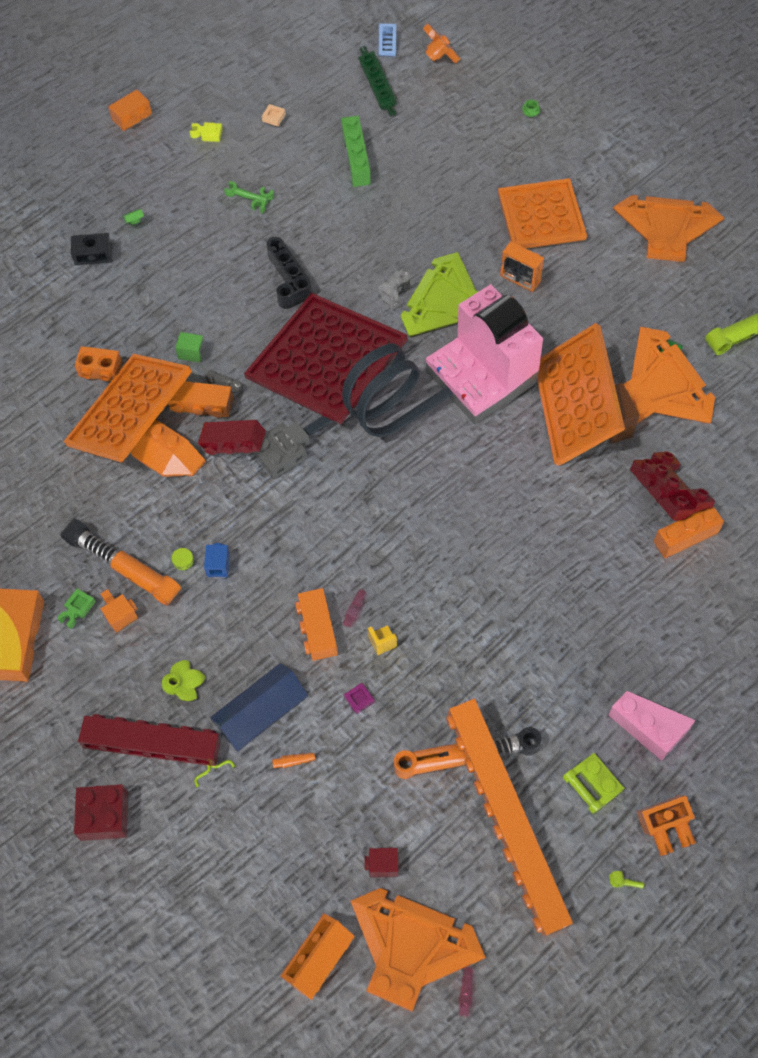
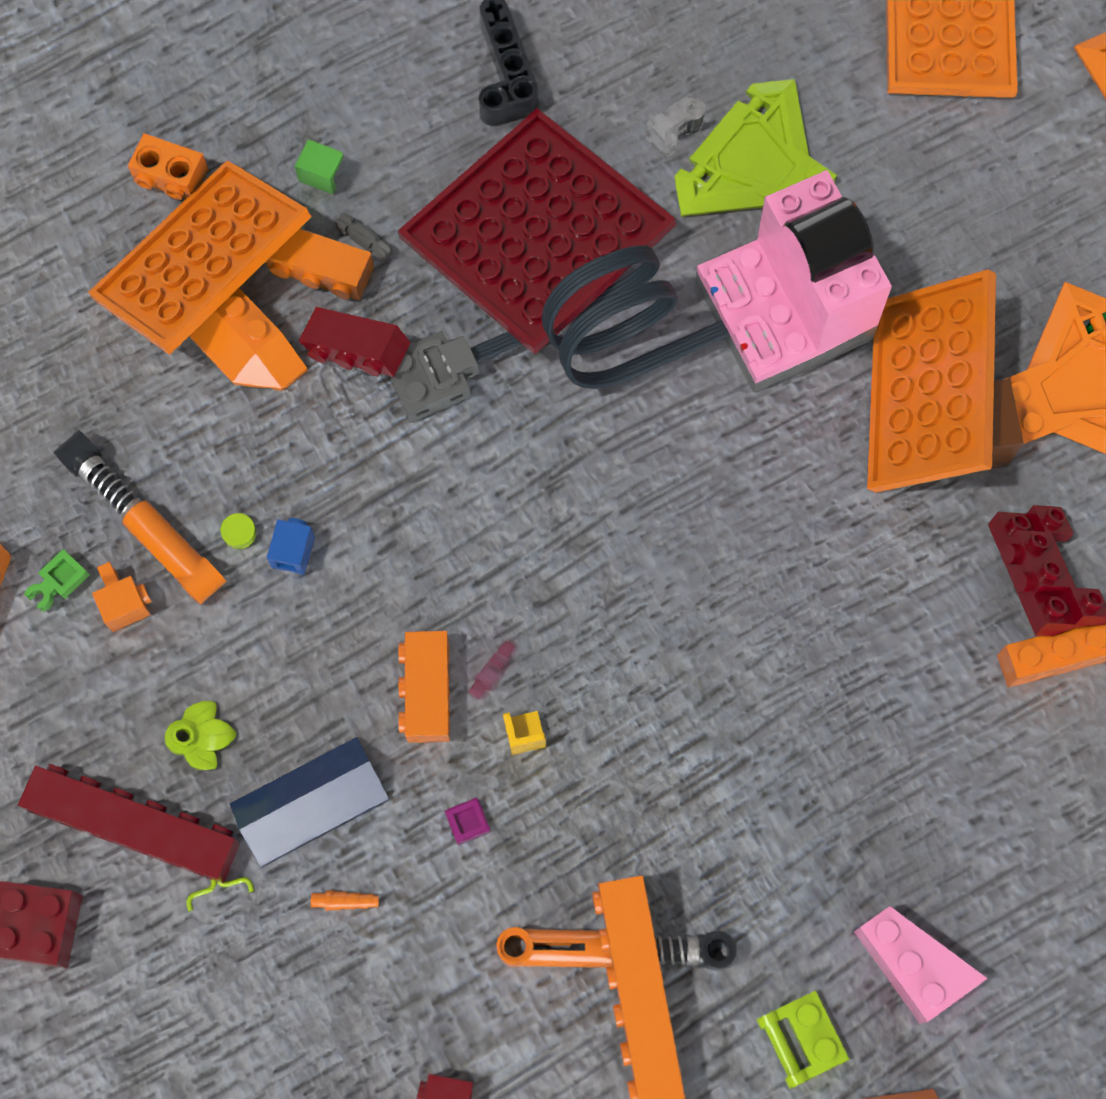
camera: 10 degrees right, 10 degrees up
orange piece [500,241,544,292] -> none

